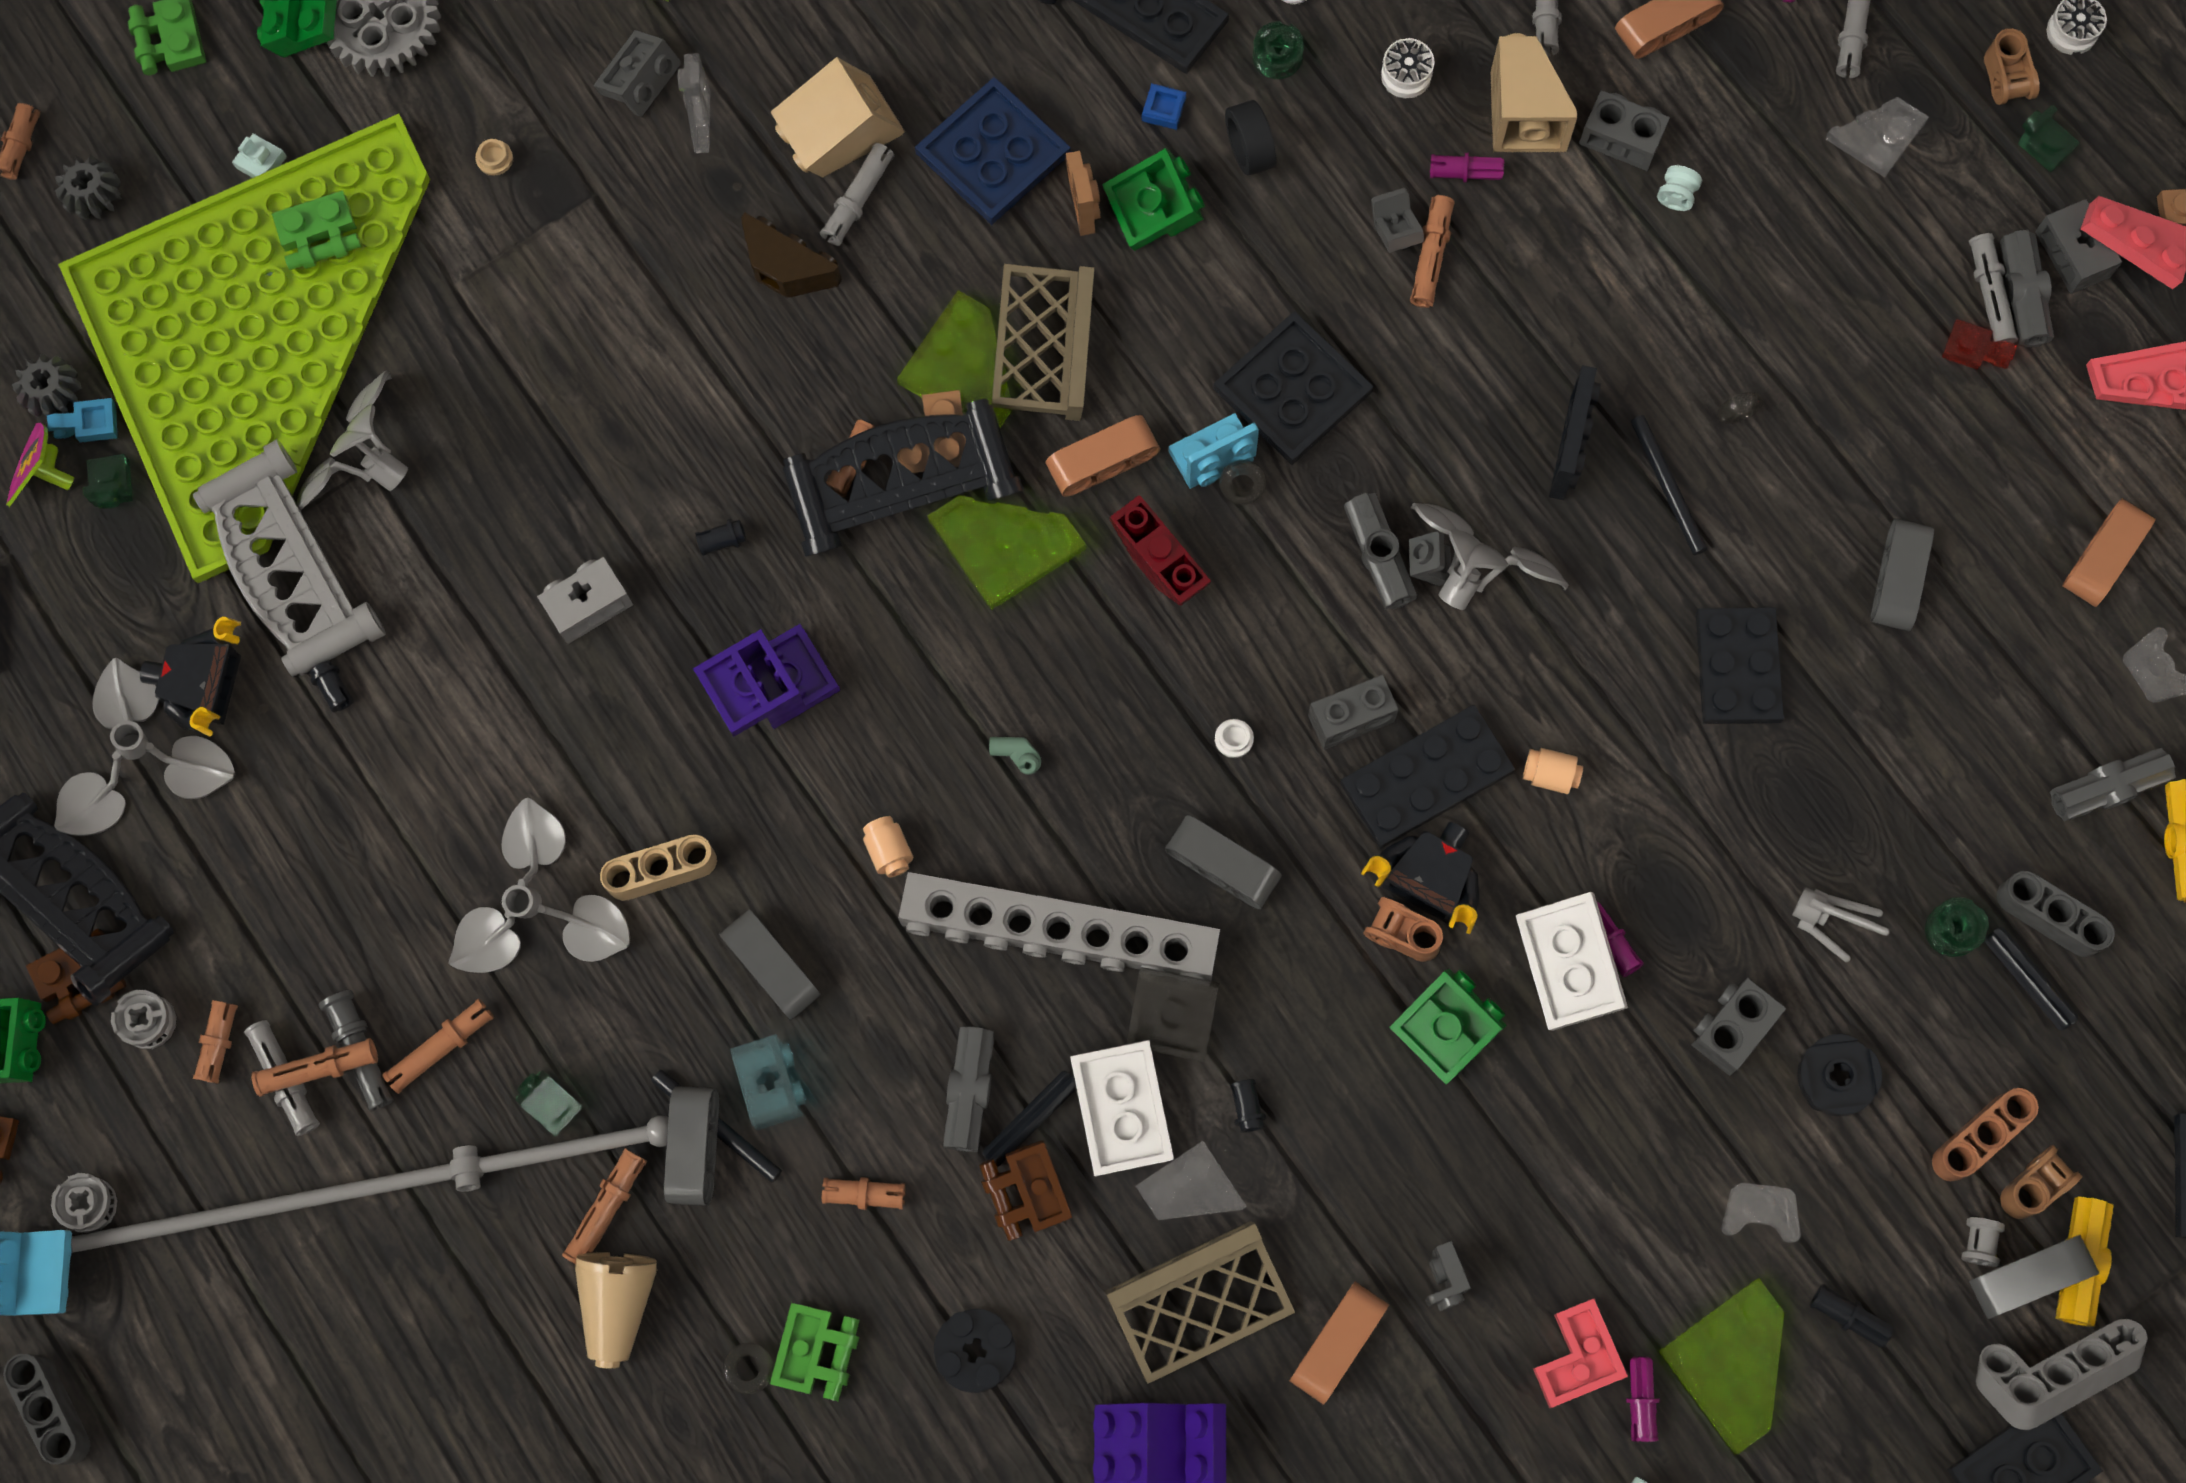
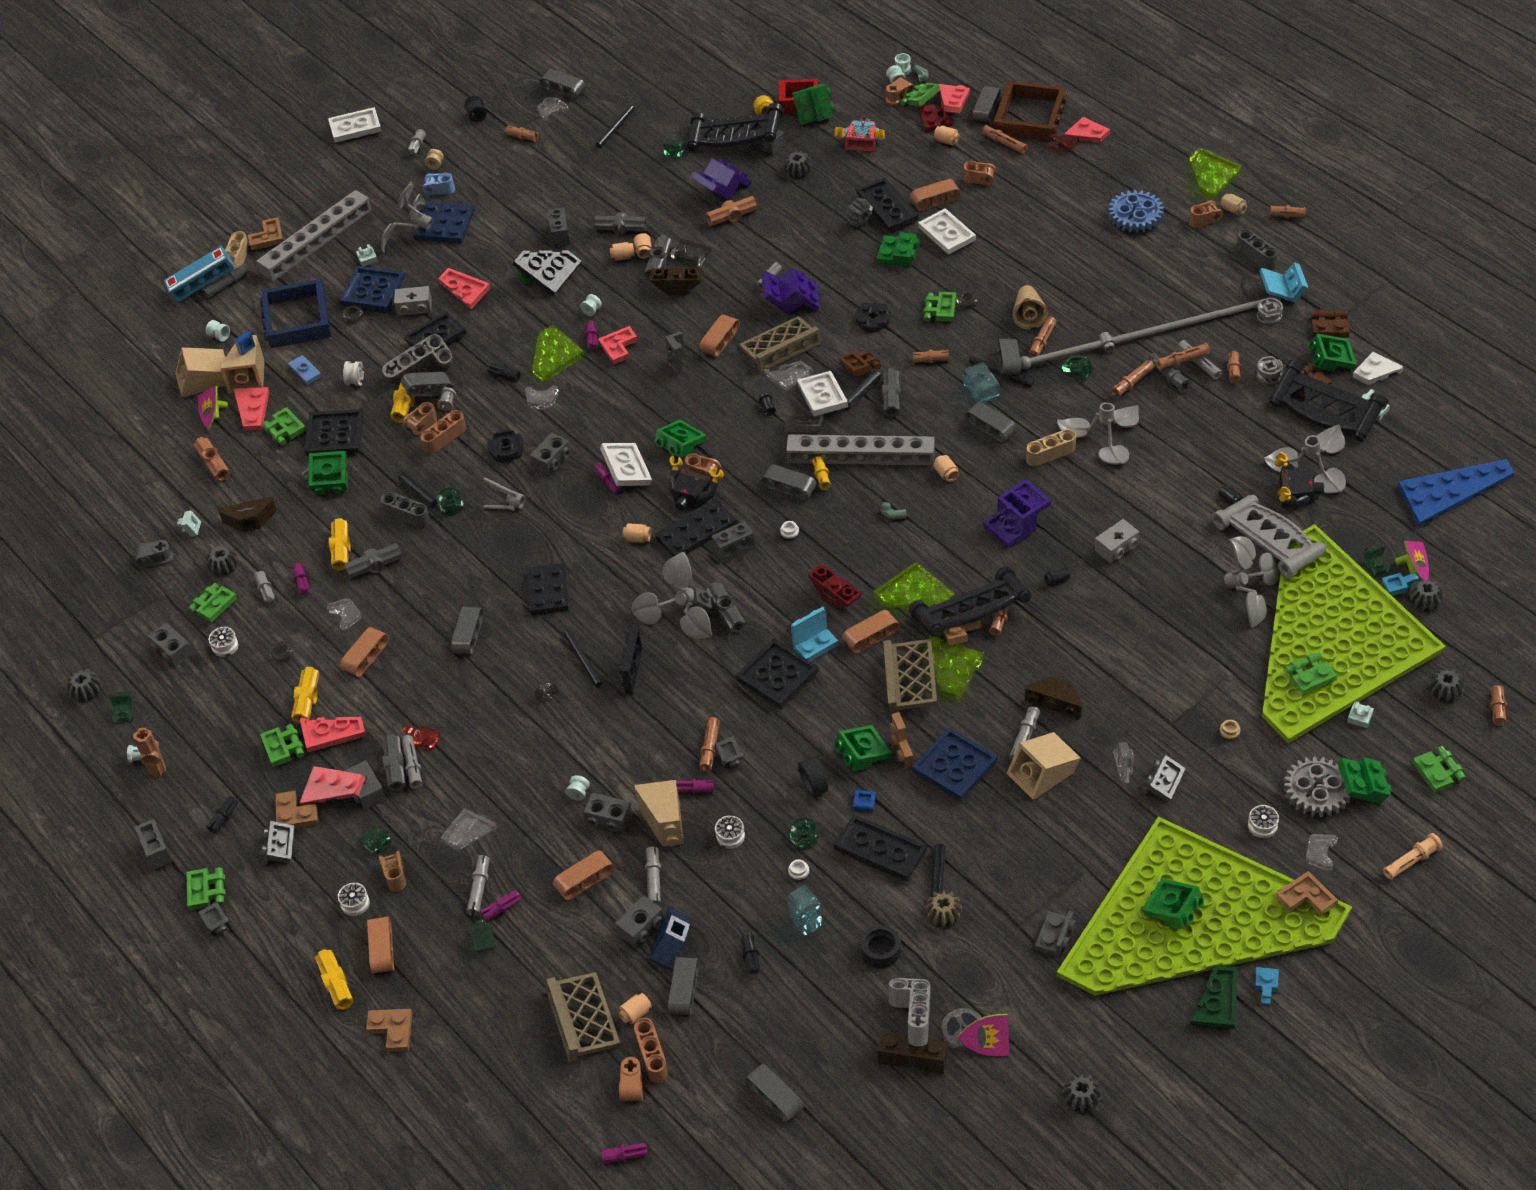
camera: 175 degrees right, 25 degrees down
none -> yellow pin [812,456,831,490]

